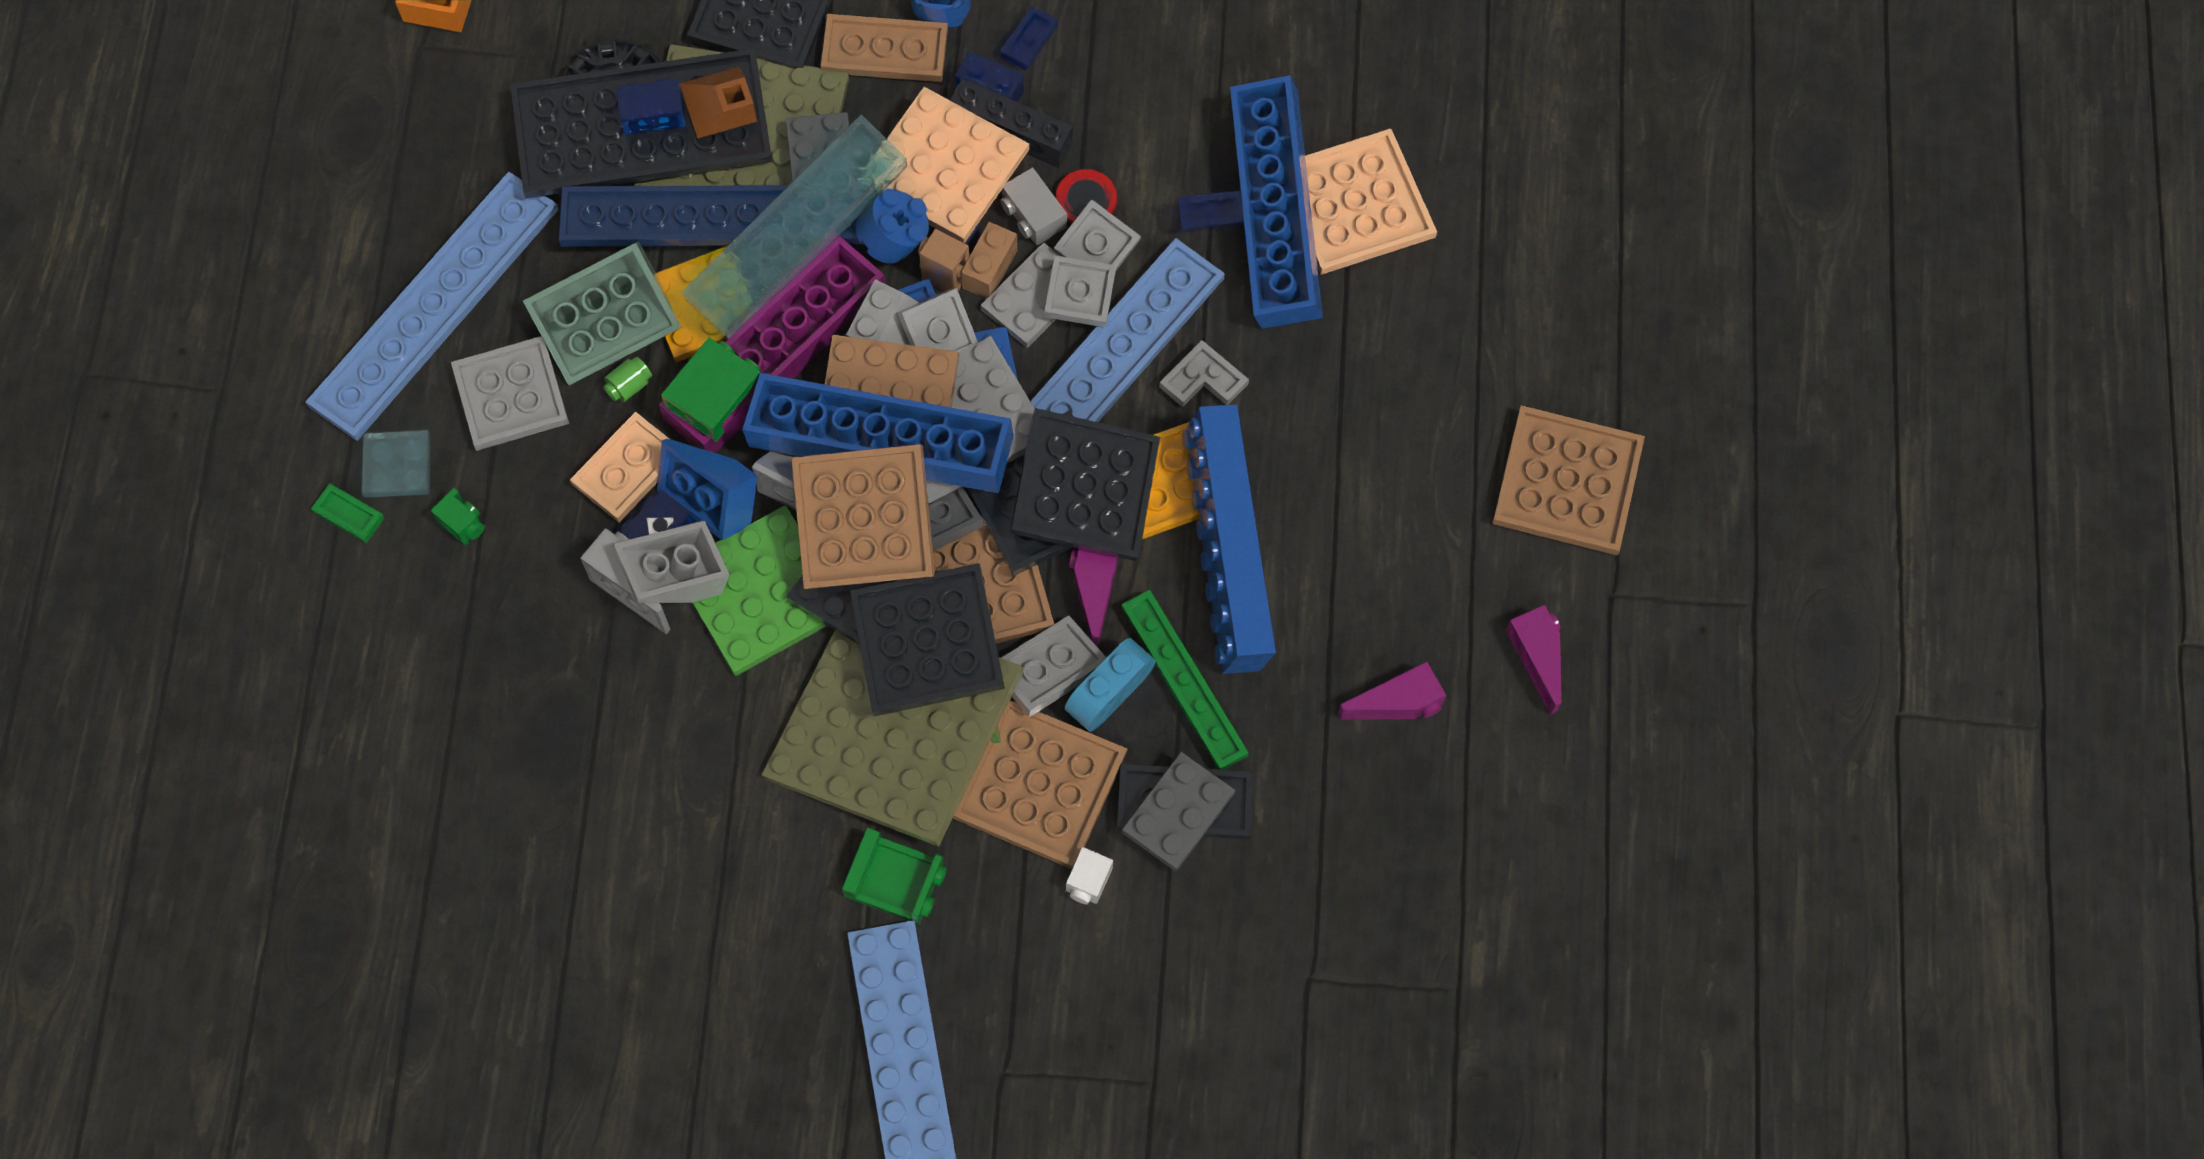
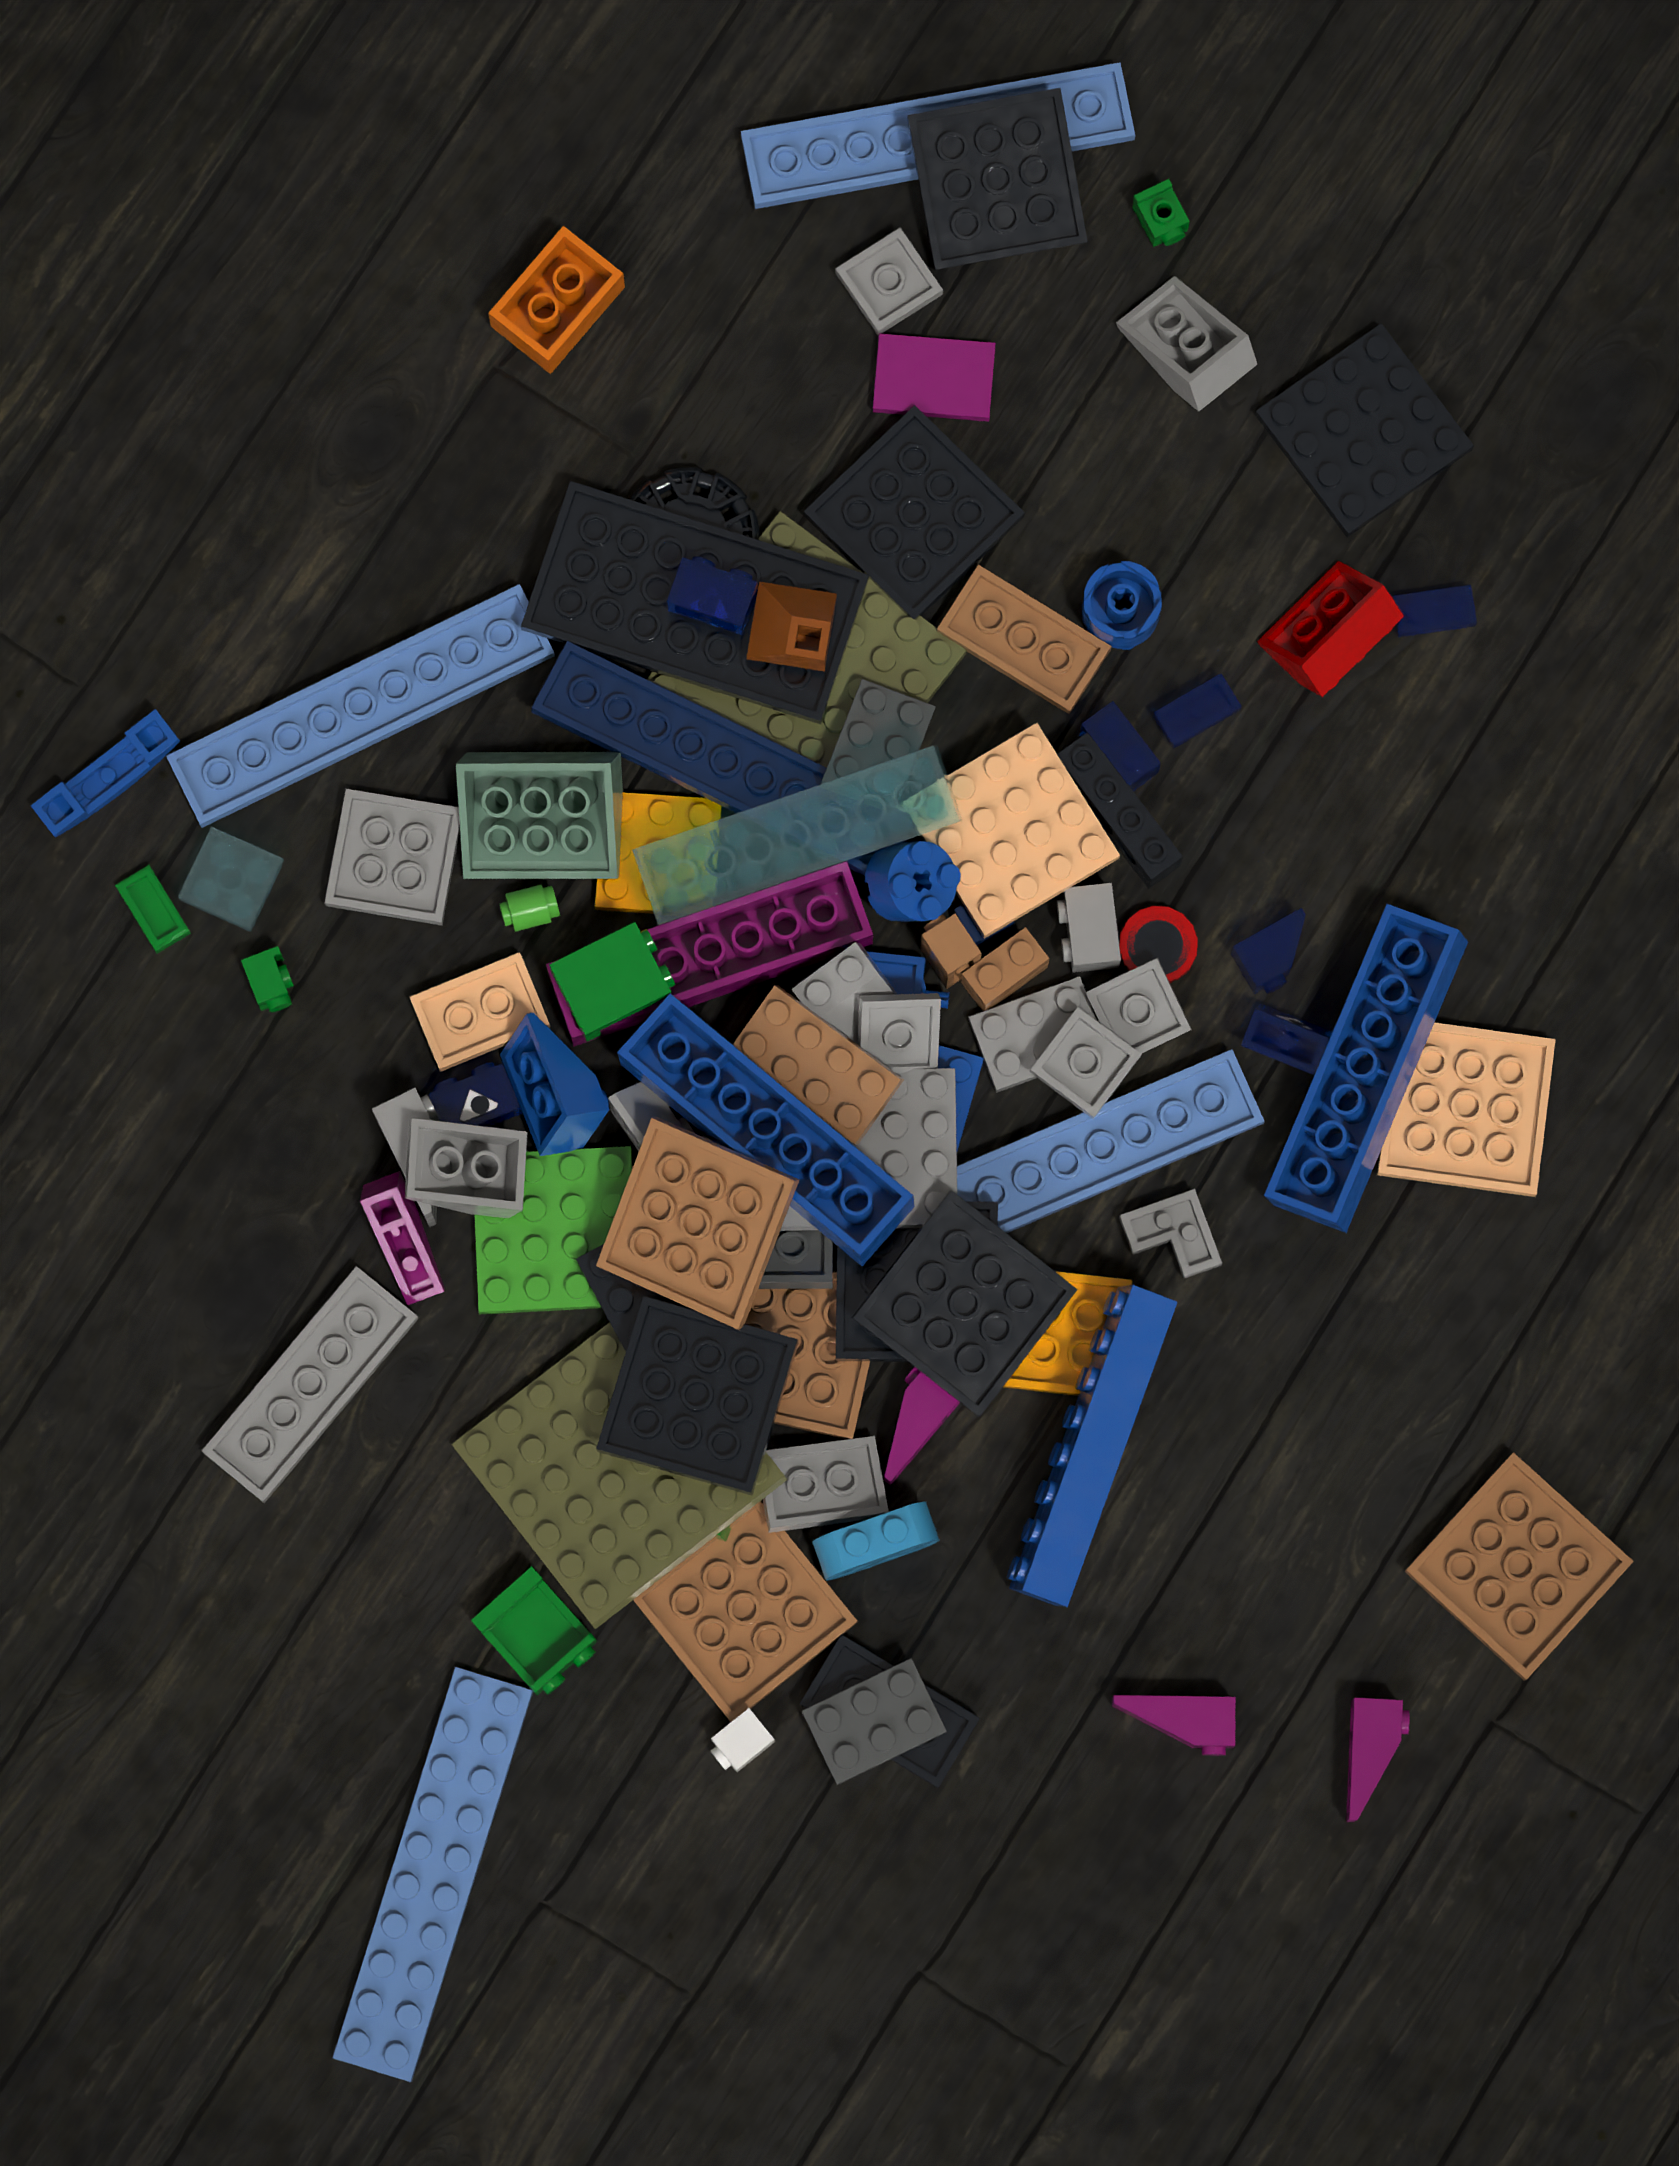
camera: 30 degrees right, 10 degrees up
green plate [1121,590,1249,770] -> none
none -> blue slope [31,709,180,837]
none -> light grey plate [202,1266,419,1503]
none -> magenta slope [360,1171,445,1305]
none -> clear blue slope [1231,908,1306,994]

